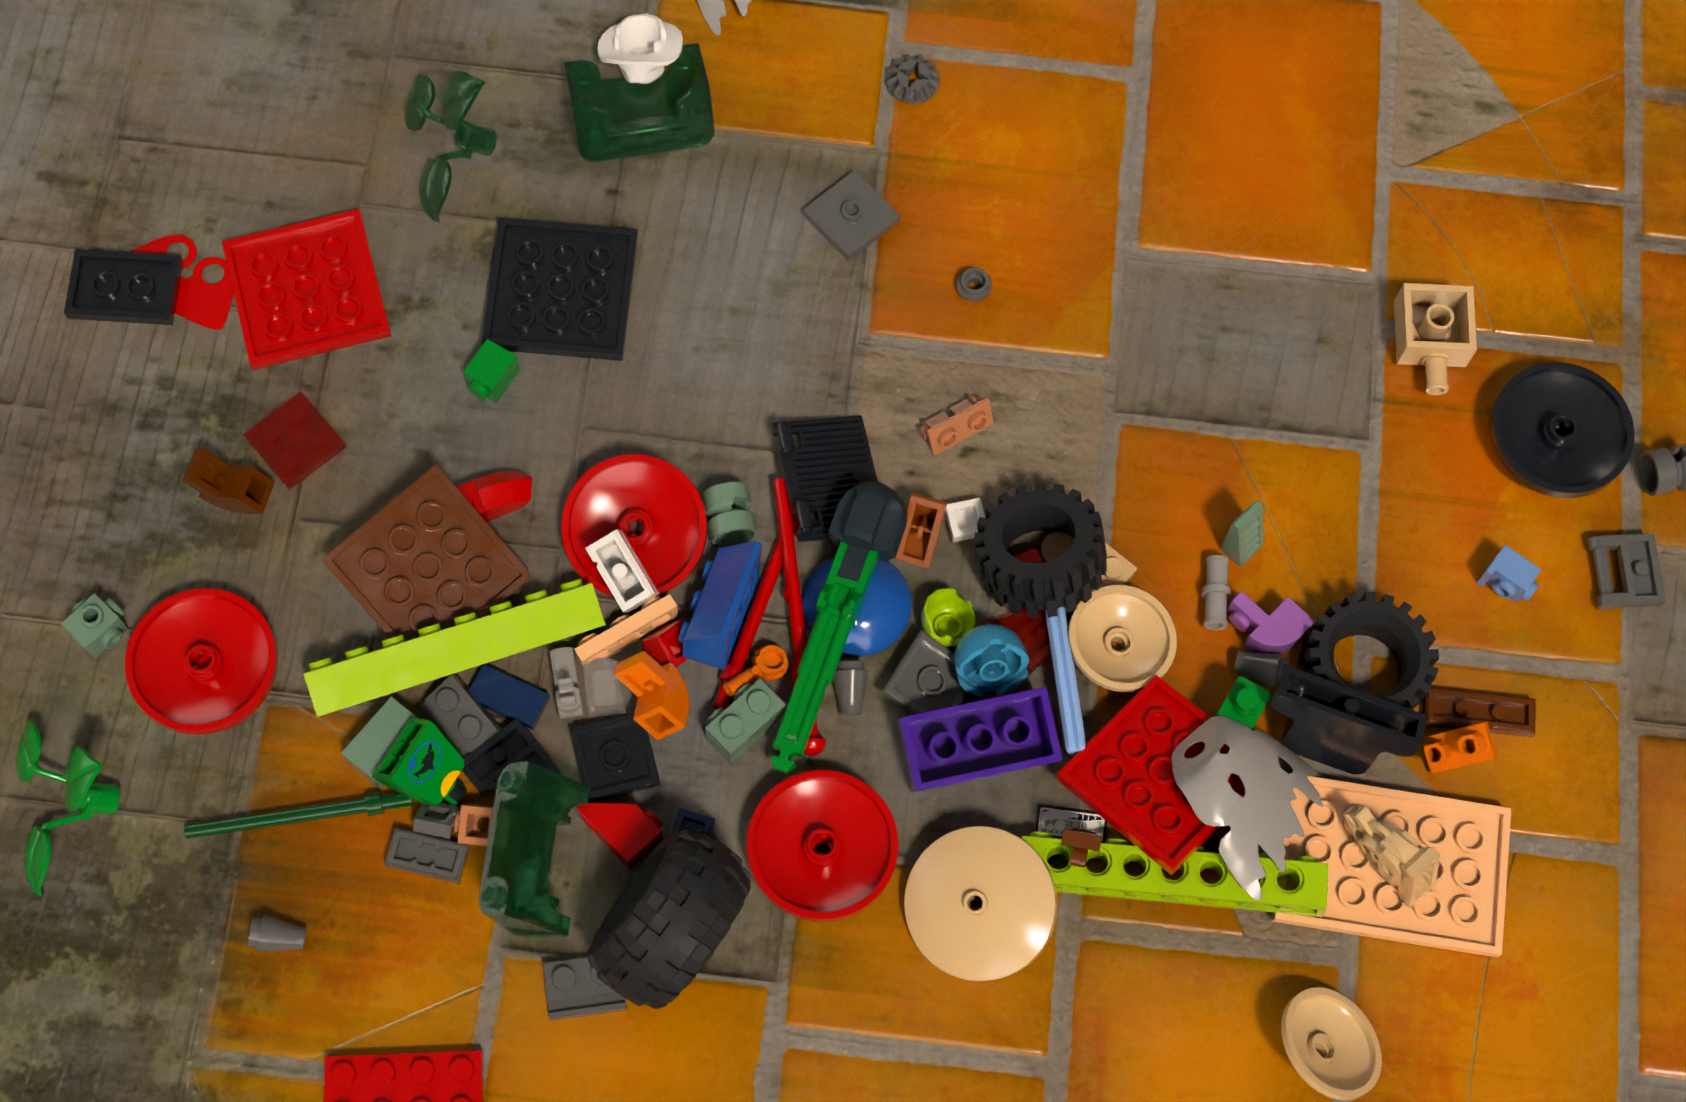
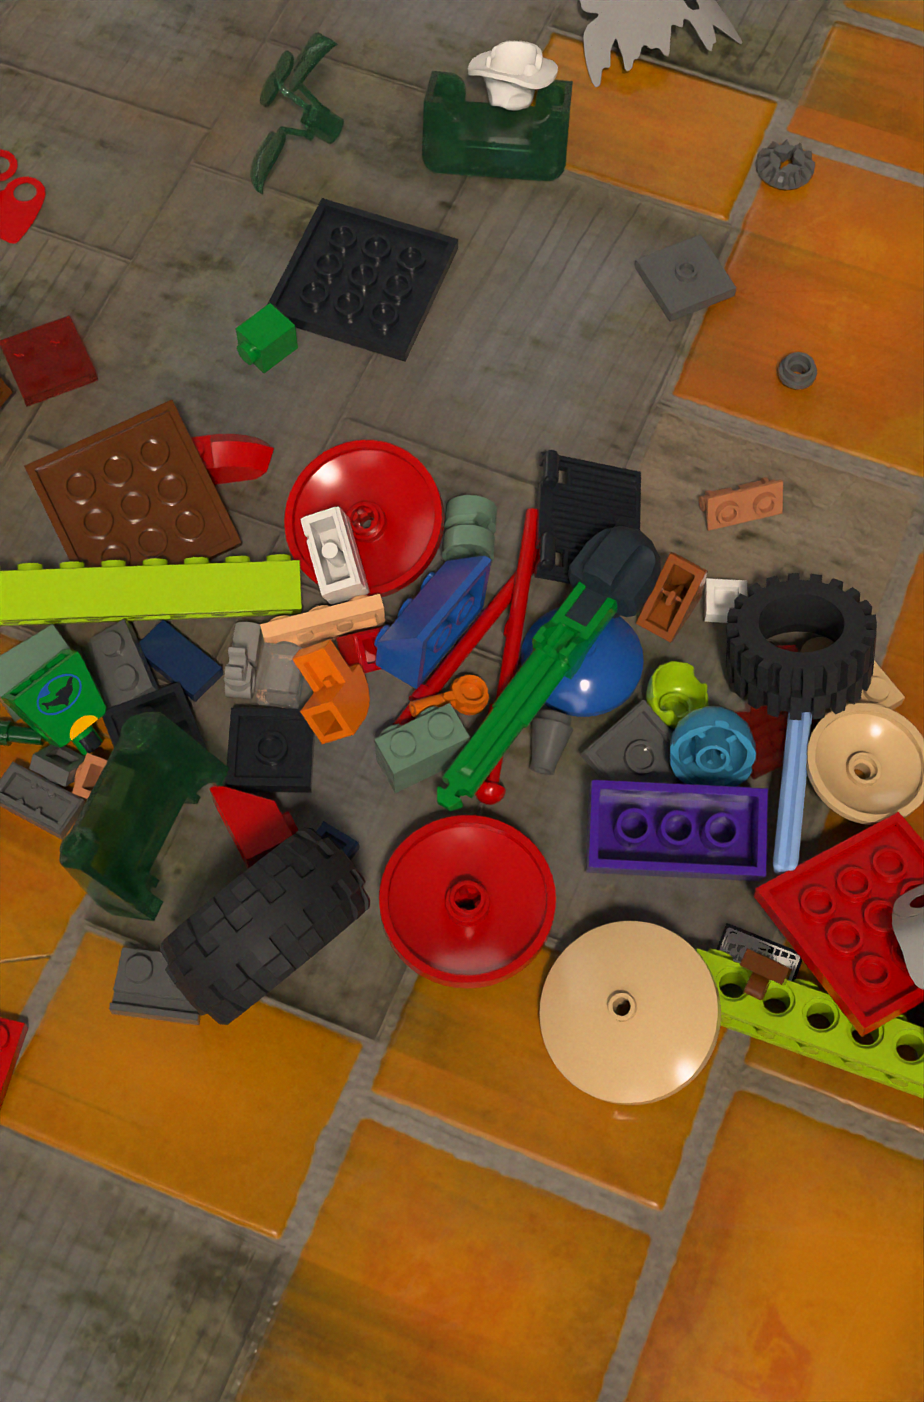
camera: 20 degrees right, 5 degrees down
red plate [222,209,391,370] -> none

